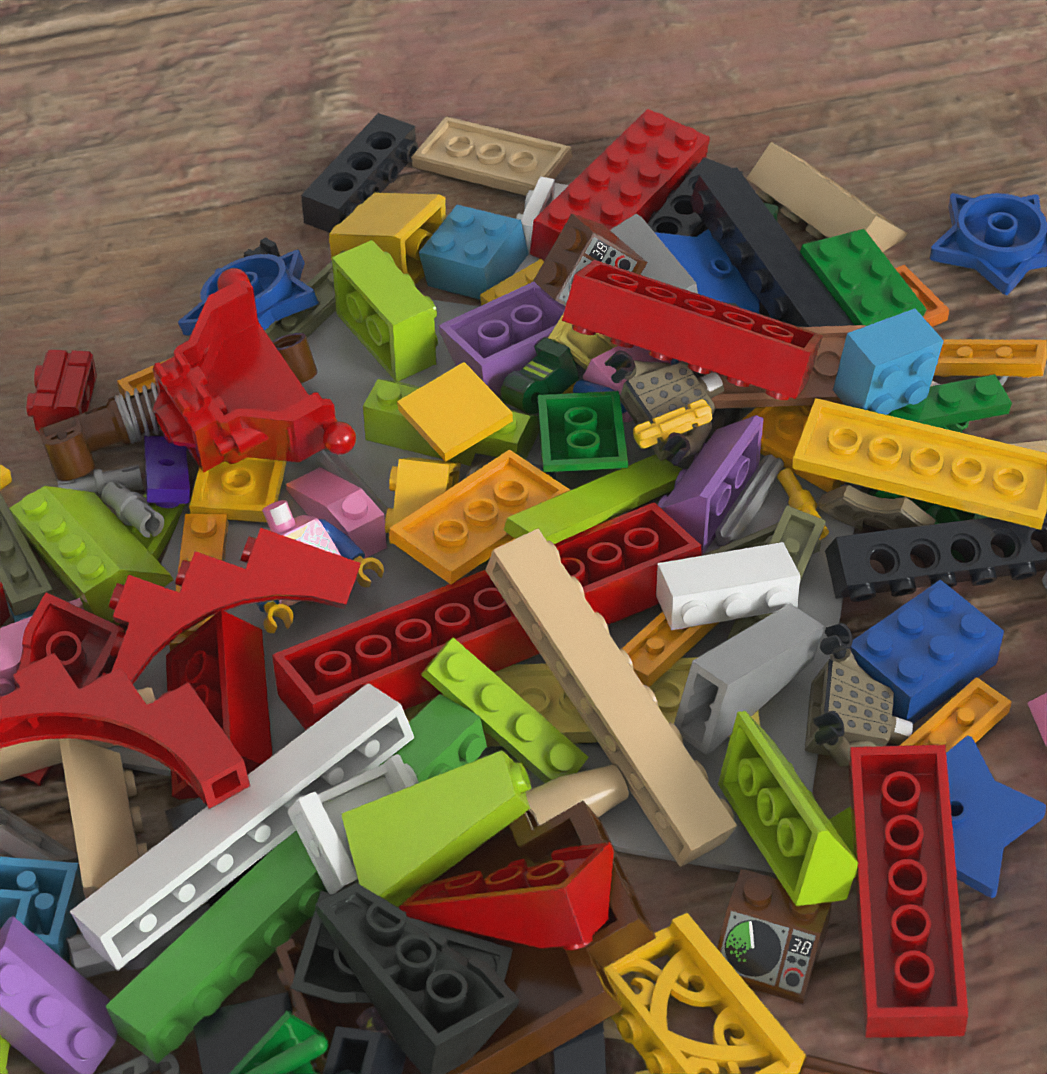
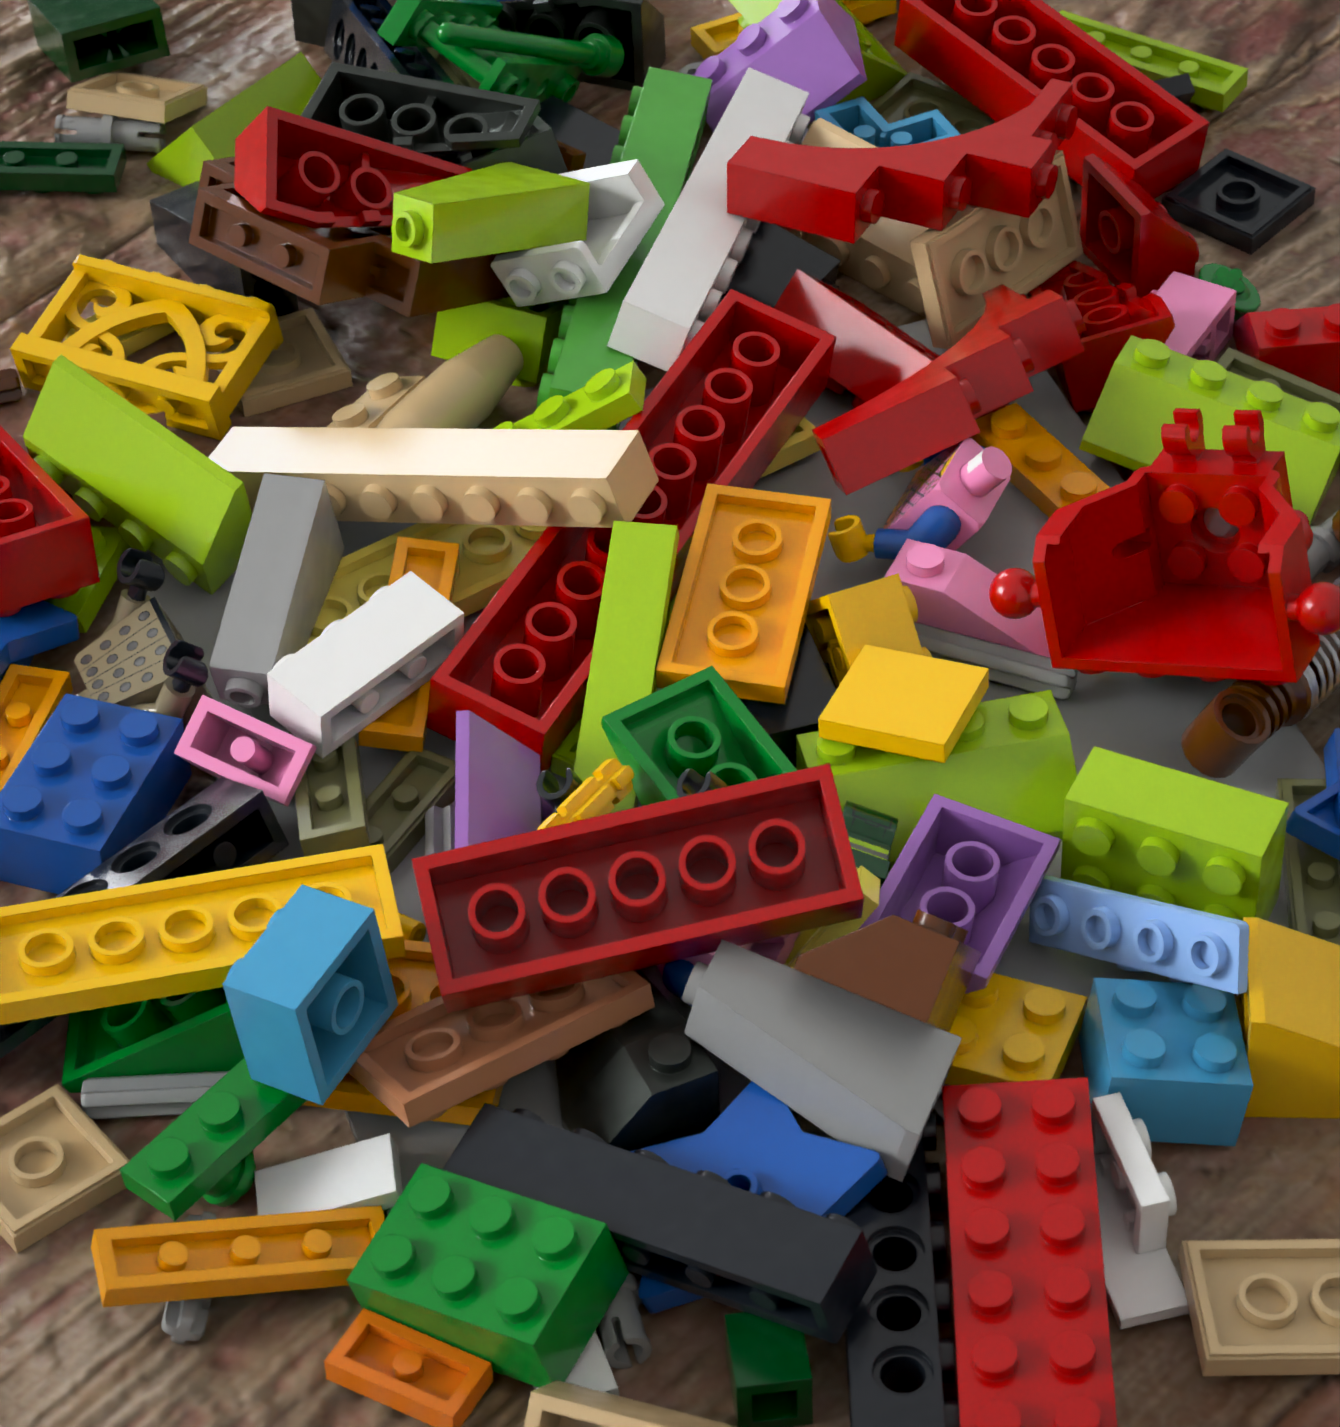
camera: 150 degrees right, 5 degrees down
none -> bright pink slope [174,694,317,807]
none -> light blue bracket [1029,875,1249,994]

